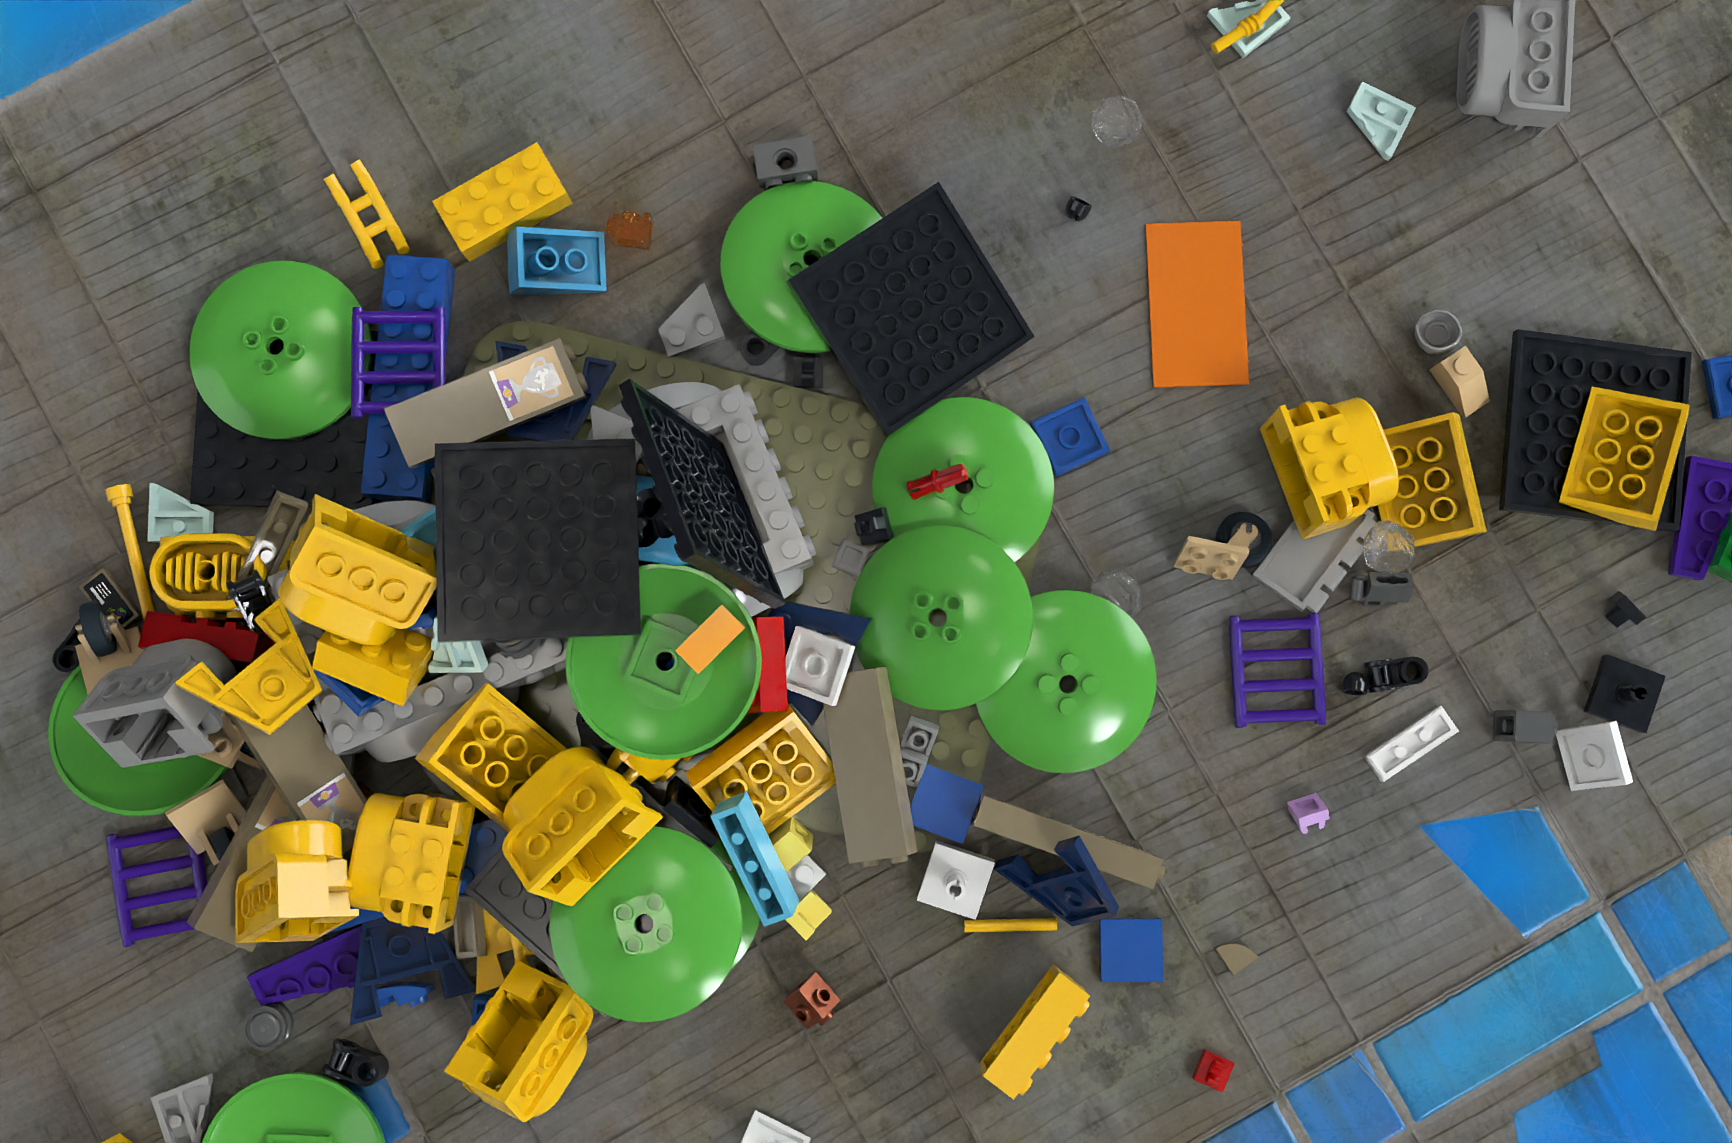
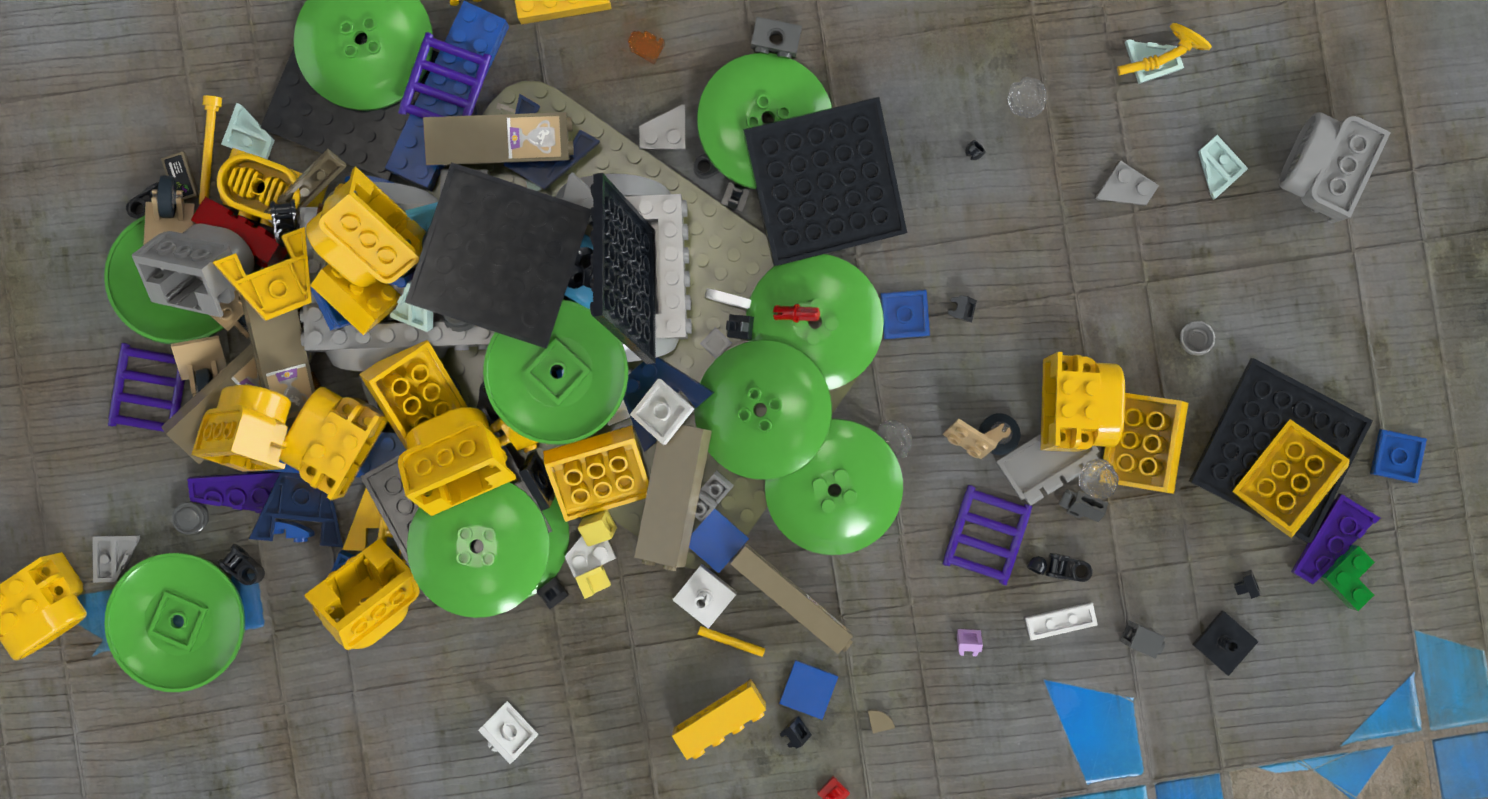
camera: 15 degrees right, 5 degrees up
dark tan tile [453,894,487,959] -> none
dark azure slope [507,226,607,295] -> none
light orange tile [675,604,746,674] -> none
medium azure brick [710,791,800,927] -> none
red brick [747,617,788,713] -> none
copper brick [783,972,840,1030] -> none
dark blue wing [993,835,1119,927] -> none
orange piece [1145,221,1249,388] -> none
tan slope [1429,346,1490,419] -> none
white tile [1556,721,1633,791] -> none
none -> black tile [536,577,569,609]
none -> white tile [705,288,752,309]
none -> black tile [780,716,812,749]
none -> black tile [948,295,977,323]
none -> light grey wing [1095,161,1159,206]

